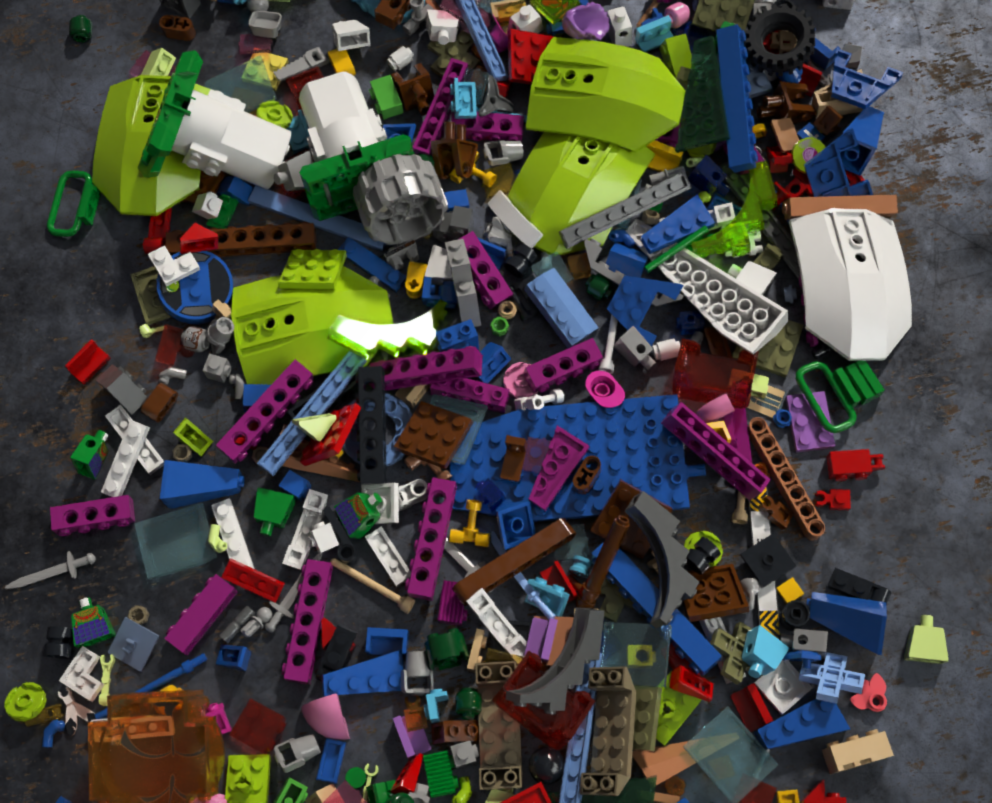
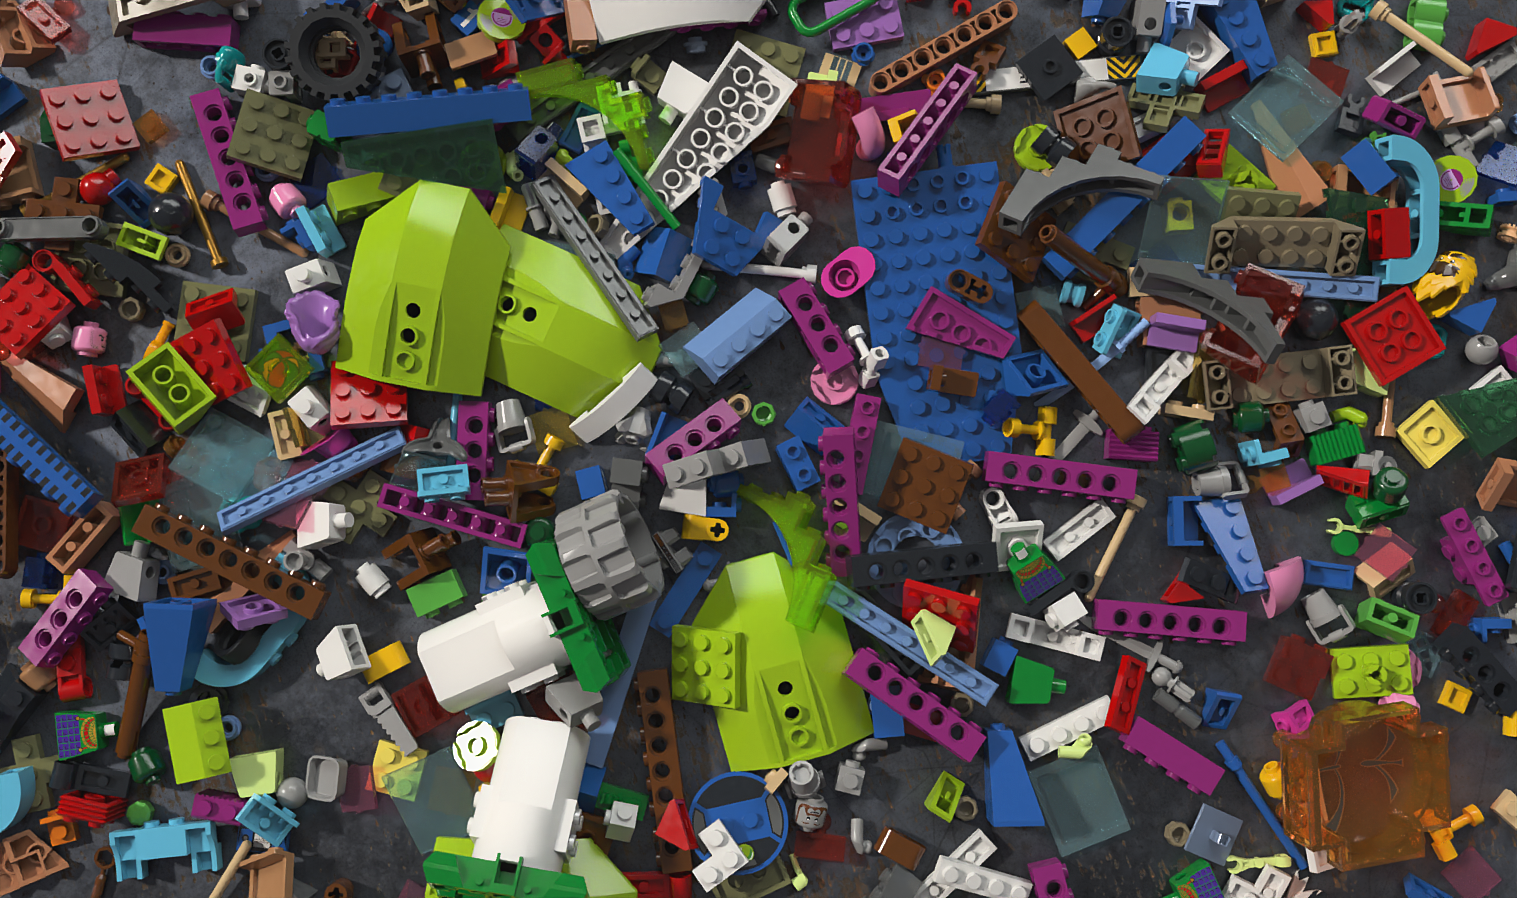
camera: 100 degrees left, 15 degrees up
none -> tan panel [539,157,590,209]

